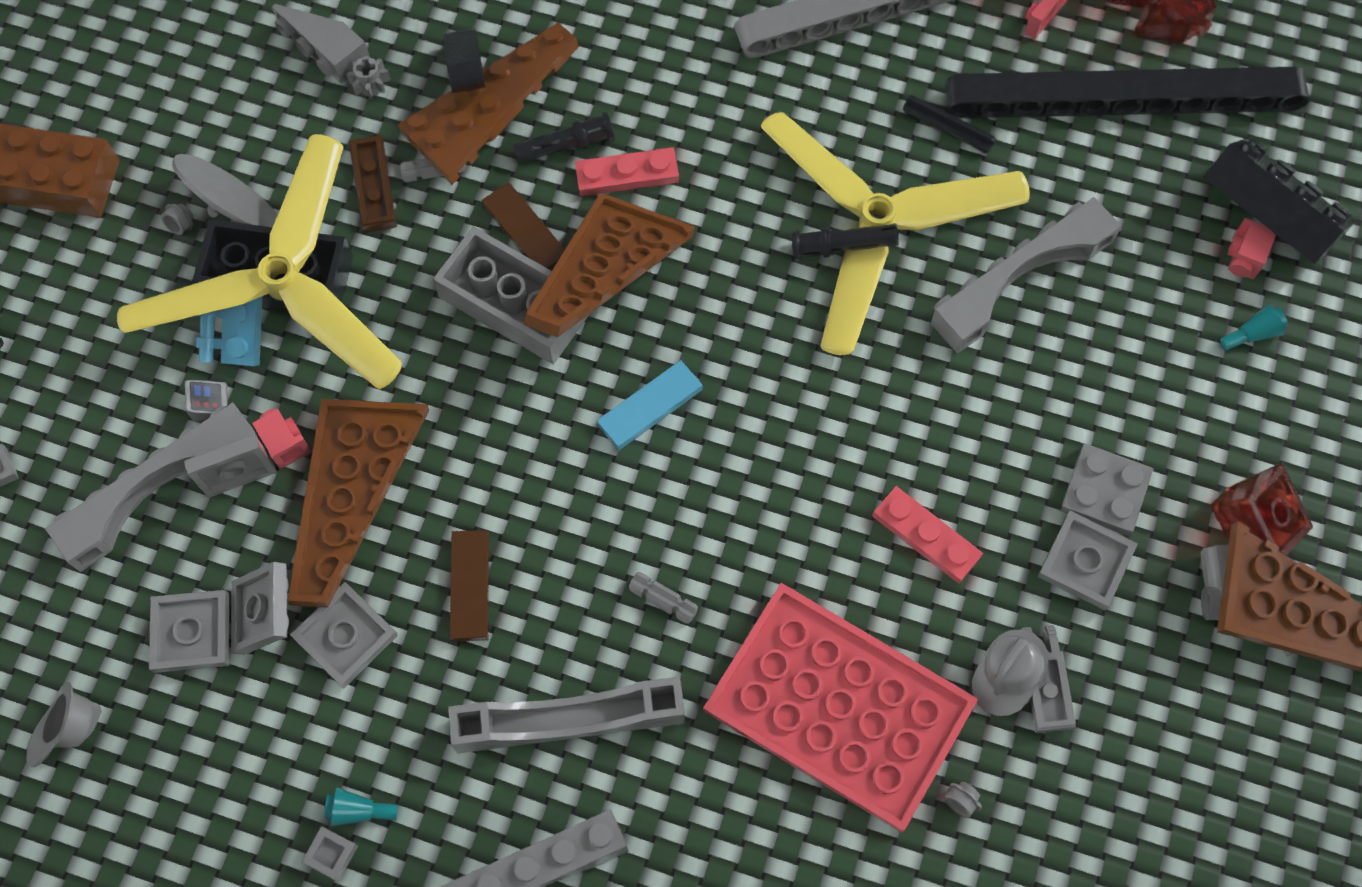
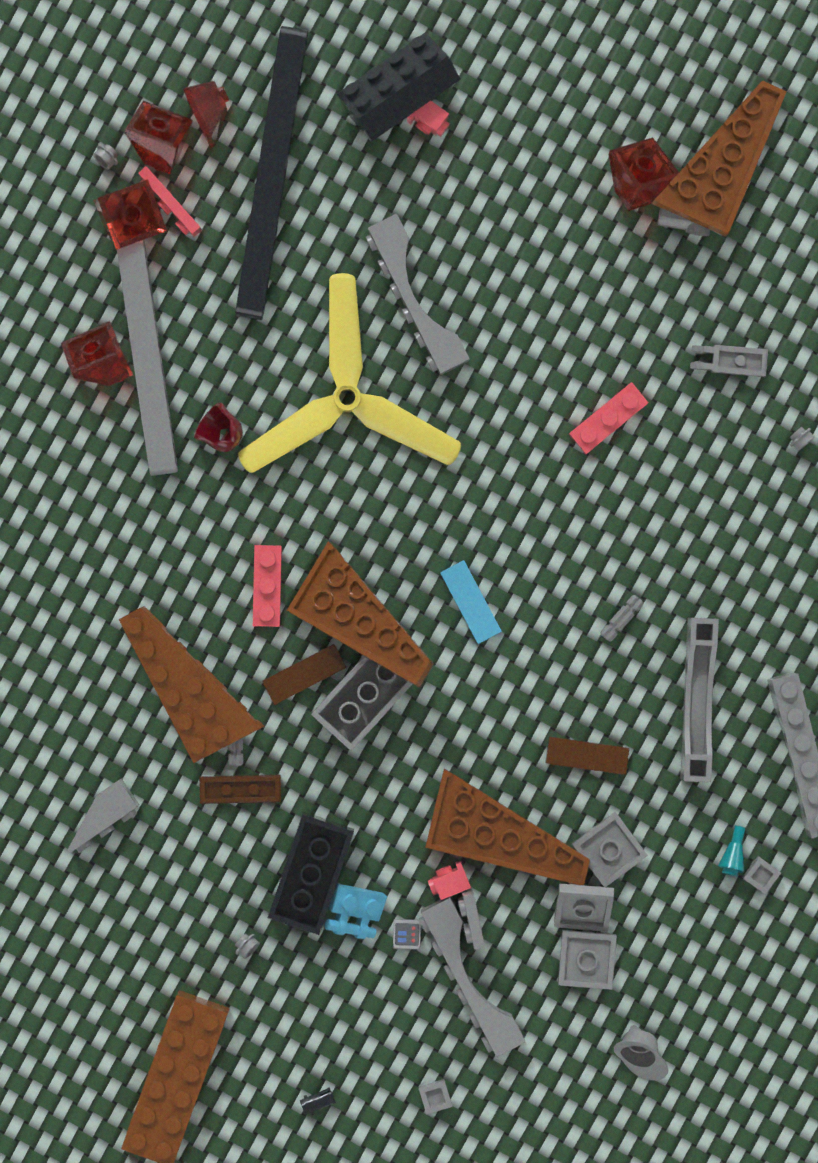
camera: 80 degrees left, 20 degrees up
light yellow piece [117,134,402,389] -> none
light grey shield [172,154,278,227] -> none
light grey gear [346,55,390,99] -> none
black beam [443,28,486,93] -> none
black pin [512,111,615,165] -> none
coral plate [703,583,978,833] -> none
black pin [792,223,899,261] -> none
black axle [903,95,996,153] -> none
light grey piece [972,630,1049,716] -> none
light grey plate [1037,511,1138,610] -> none
light grey plate [1060,443,1154,537] -> none
teal cone [1220,304,1288,351] -> none
none -> dark red hair [194,402,243,452]

